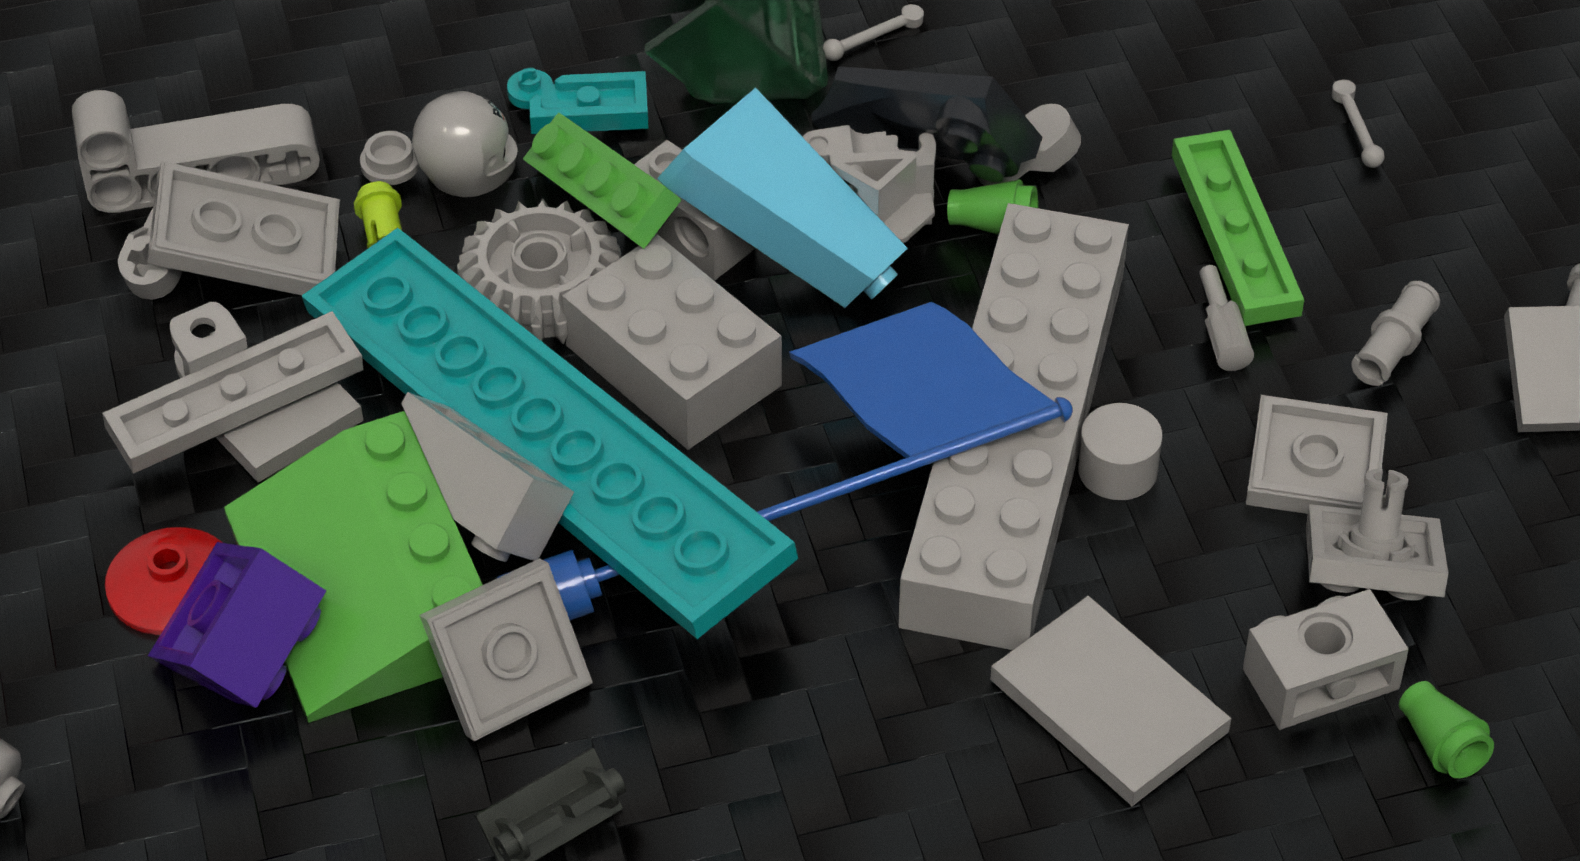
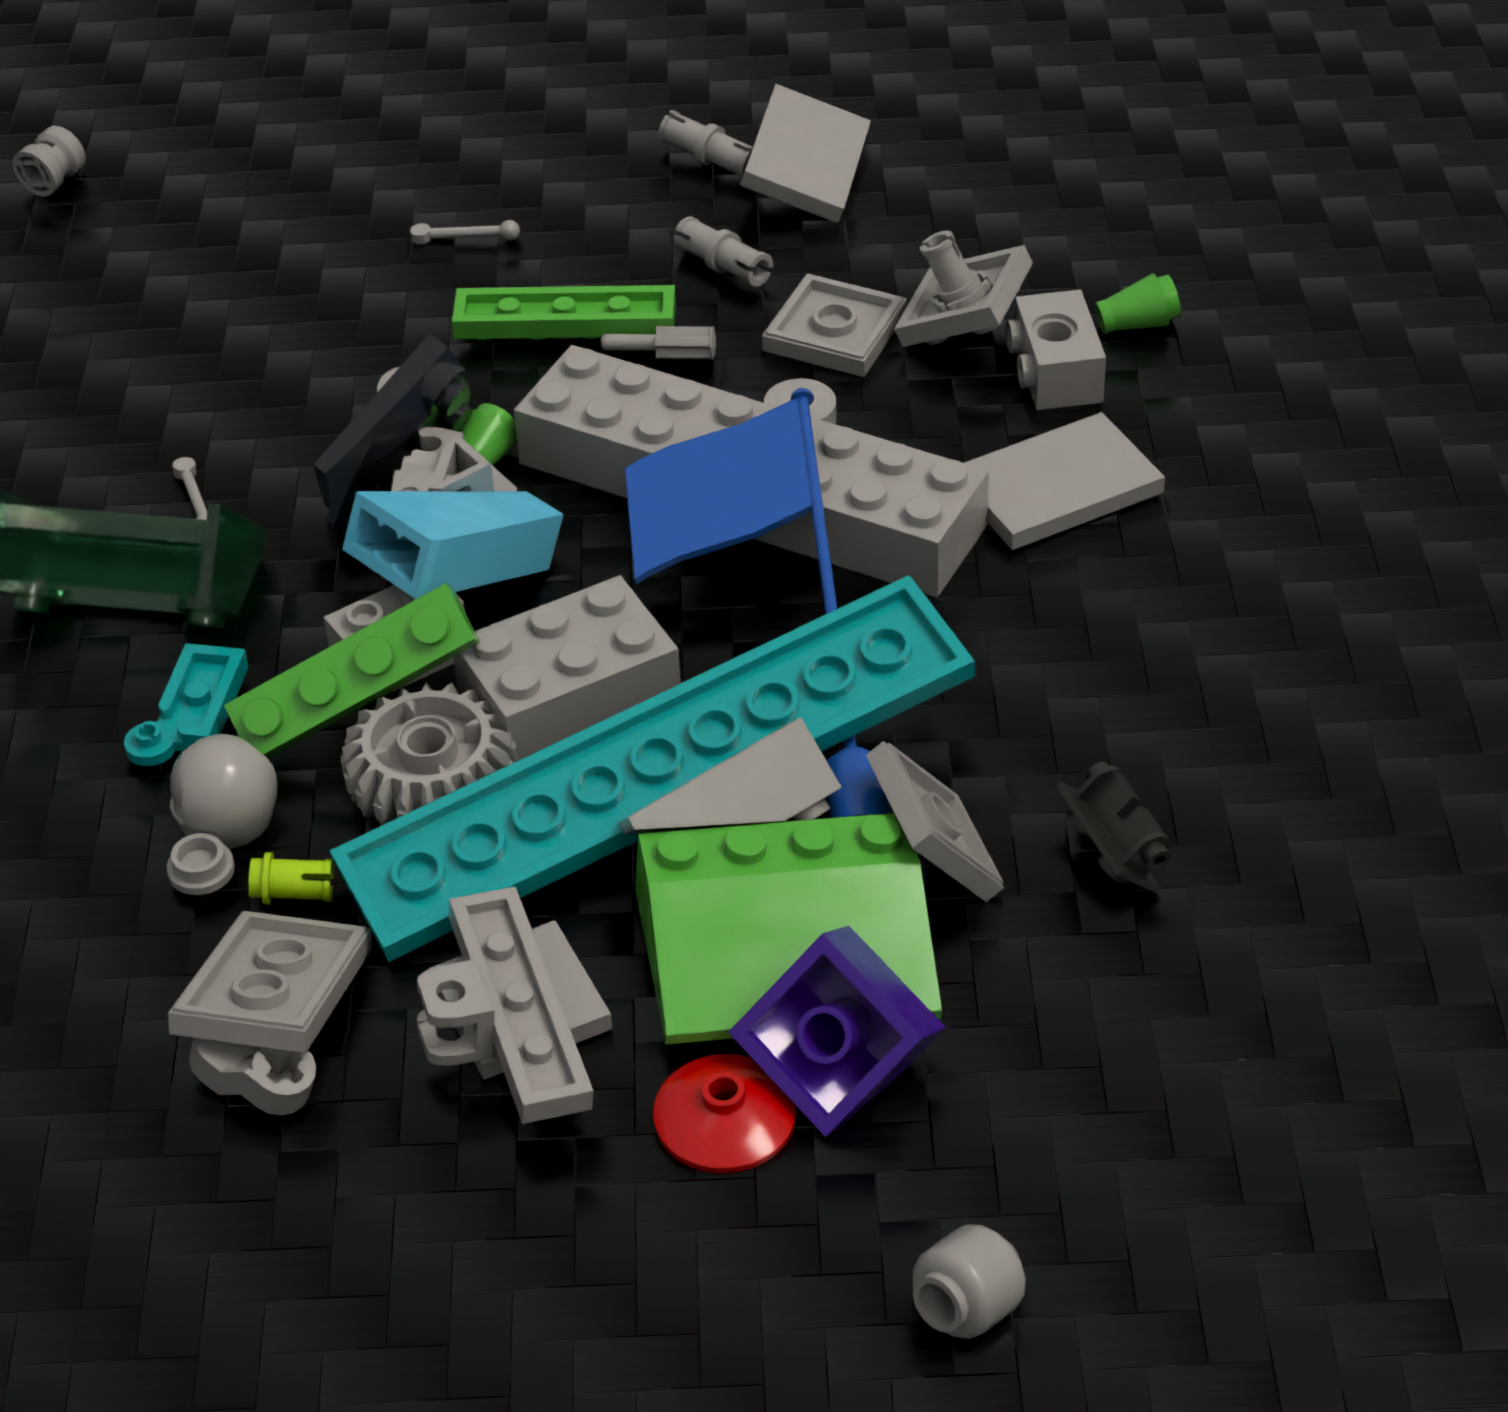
camera: 75 degrees left, 5 degrees down
light grey beam [72,90,320,213] -> none

